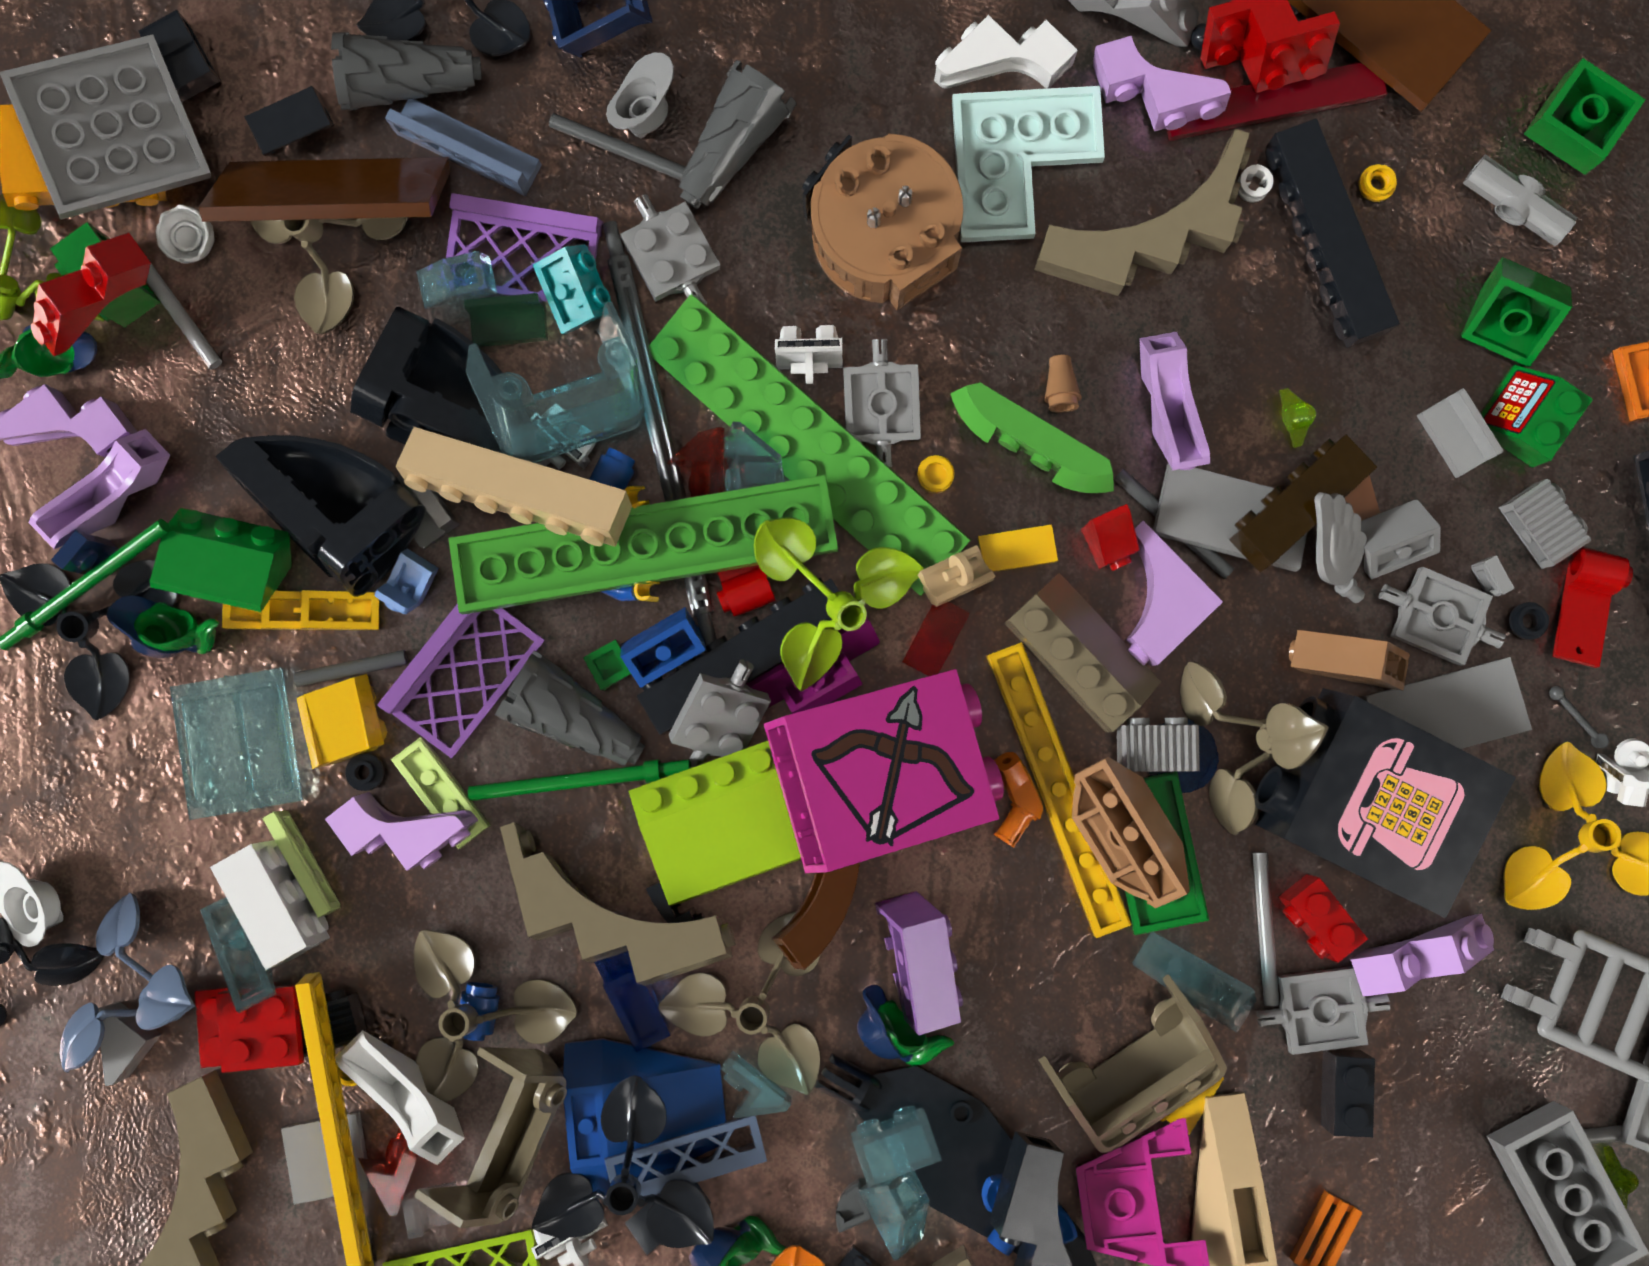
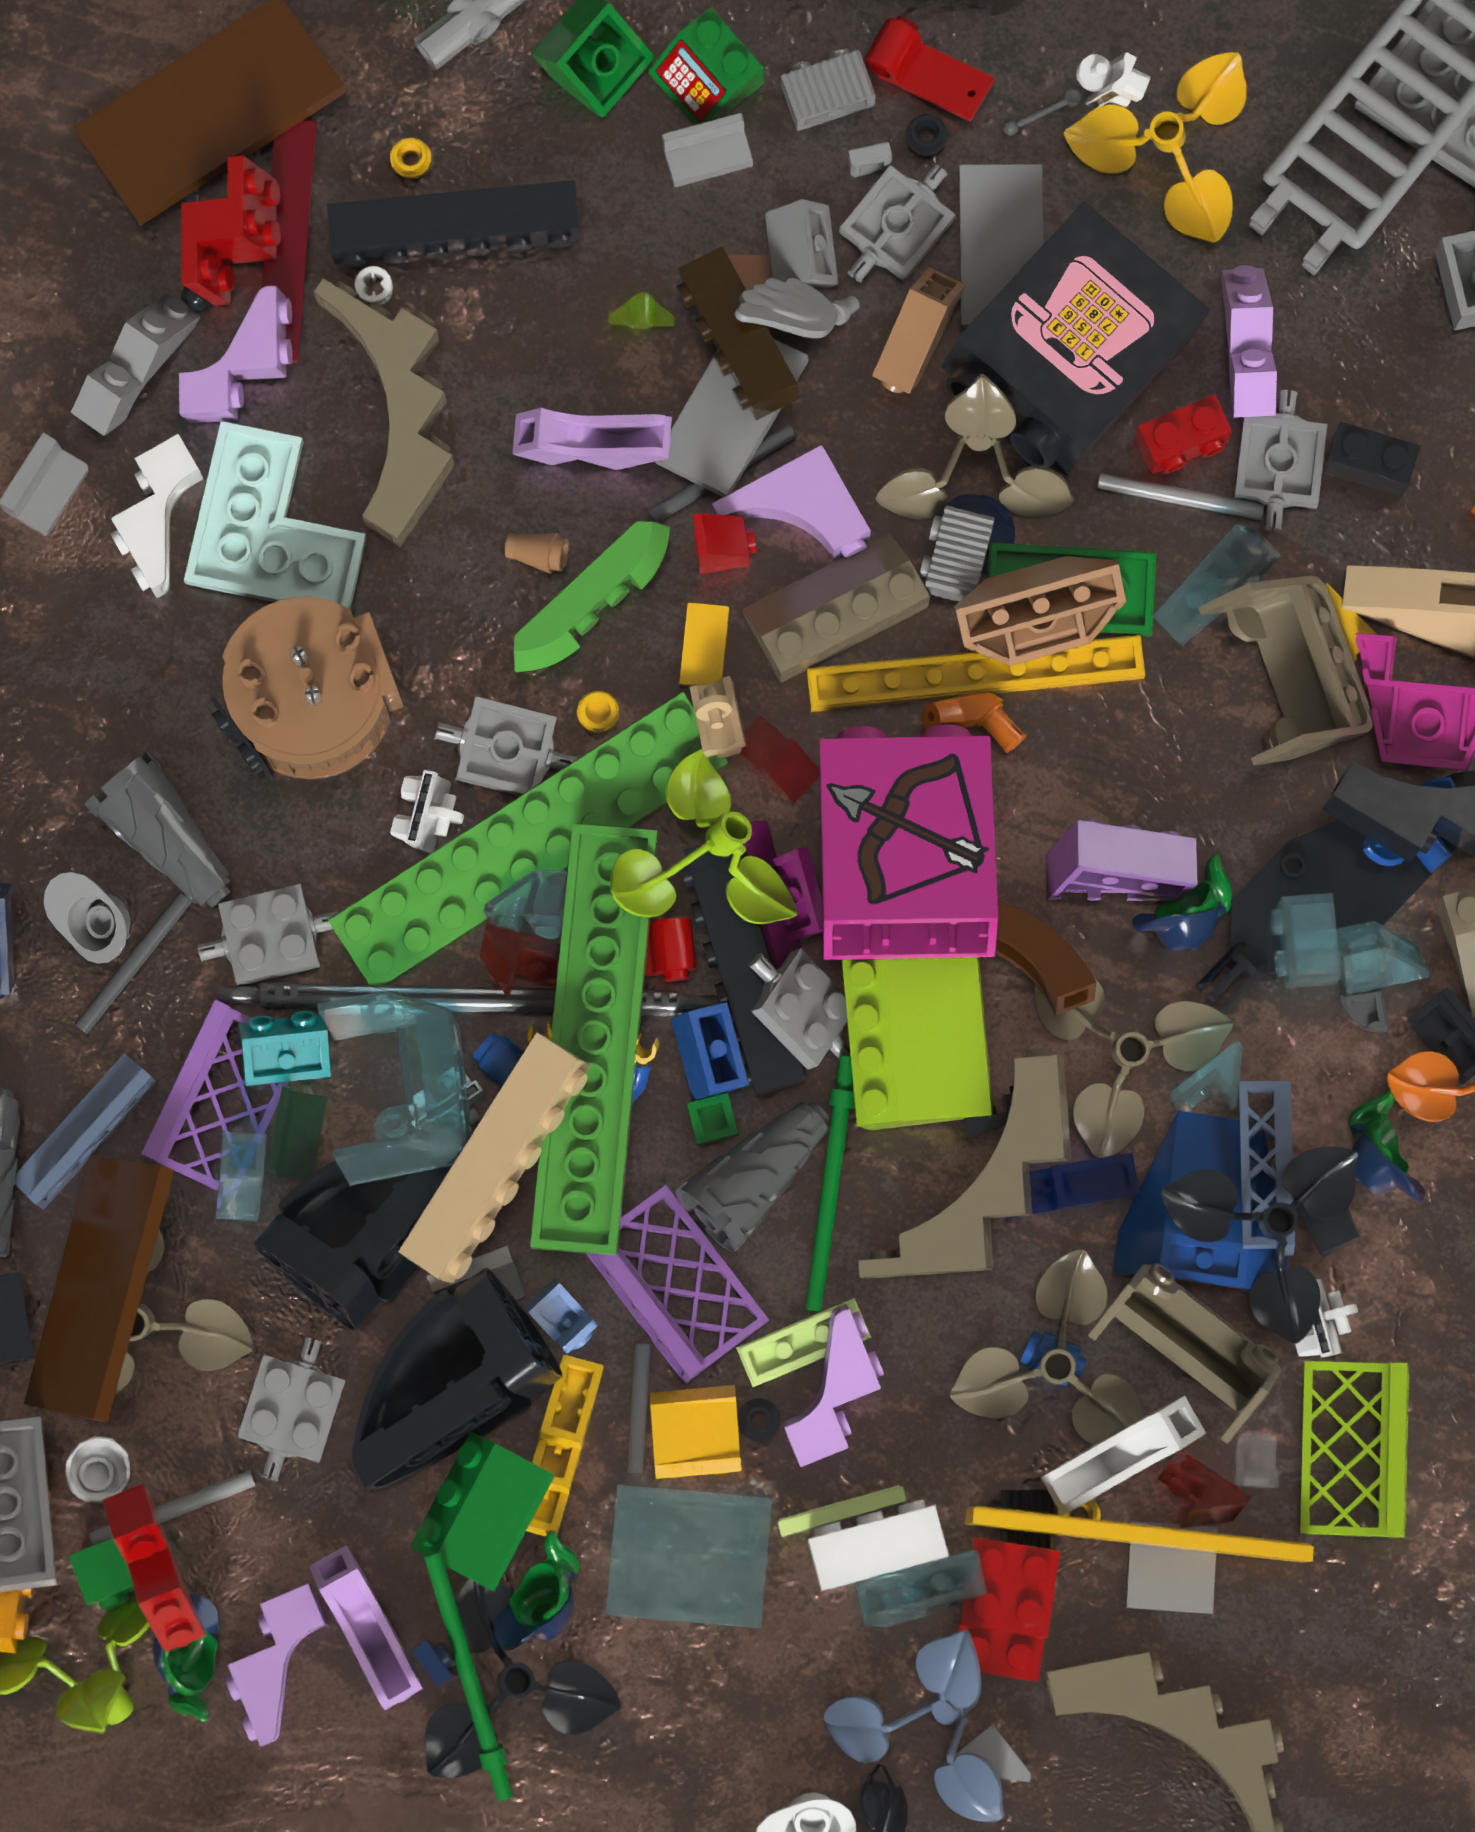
camera: 80 degrees left, 5 degrees down
none -> light grey plate [237,1336,345,1482]

